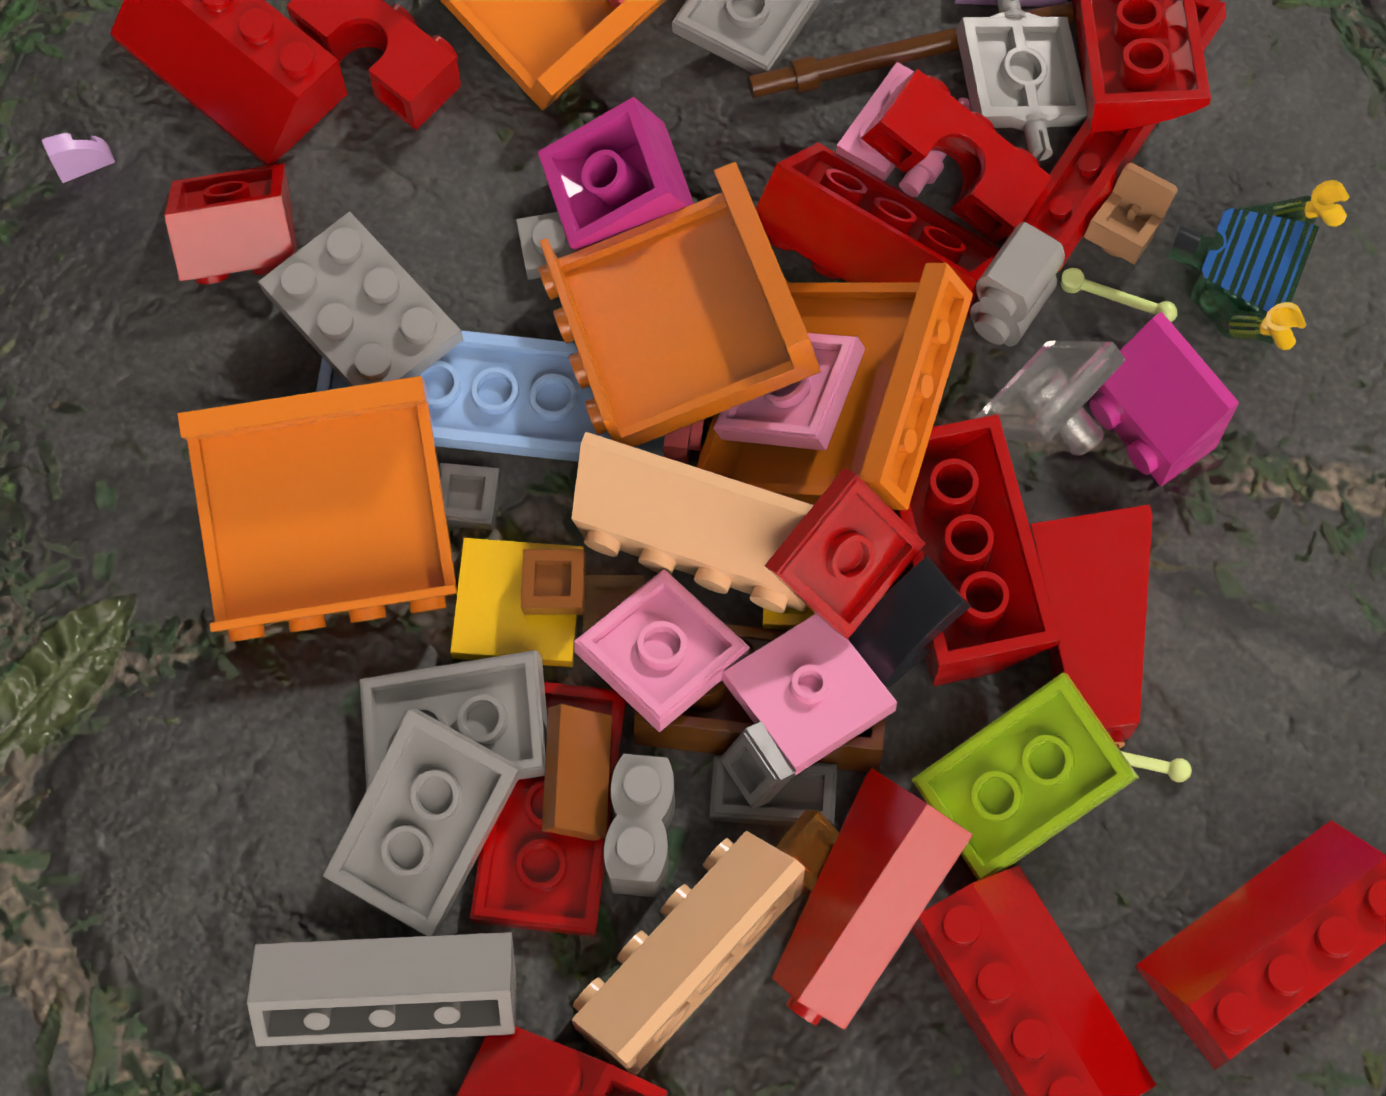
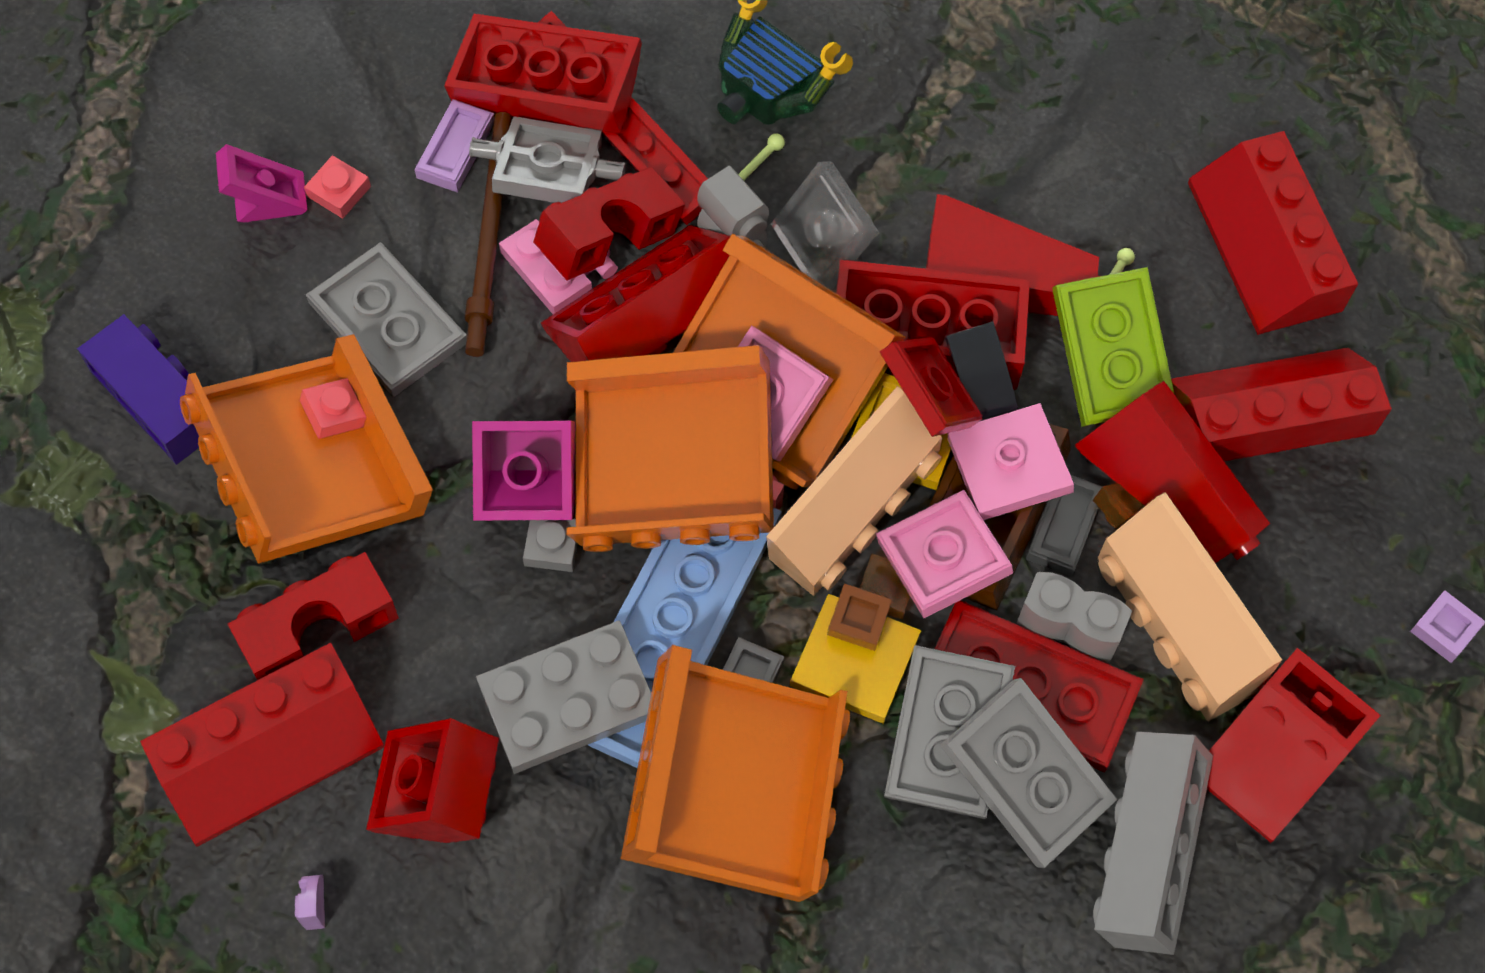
camera: 75 degrees left, 5 degrees down
dark orange tile [542,704,612,841] -> none
flat silver tile [720,721,797,809] -> none
medium nougat bracket [1083,163,1178,265] -> none
dark pink slope [1087,312,1239,486] -> none

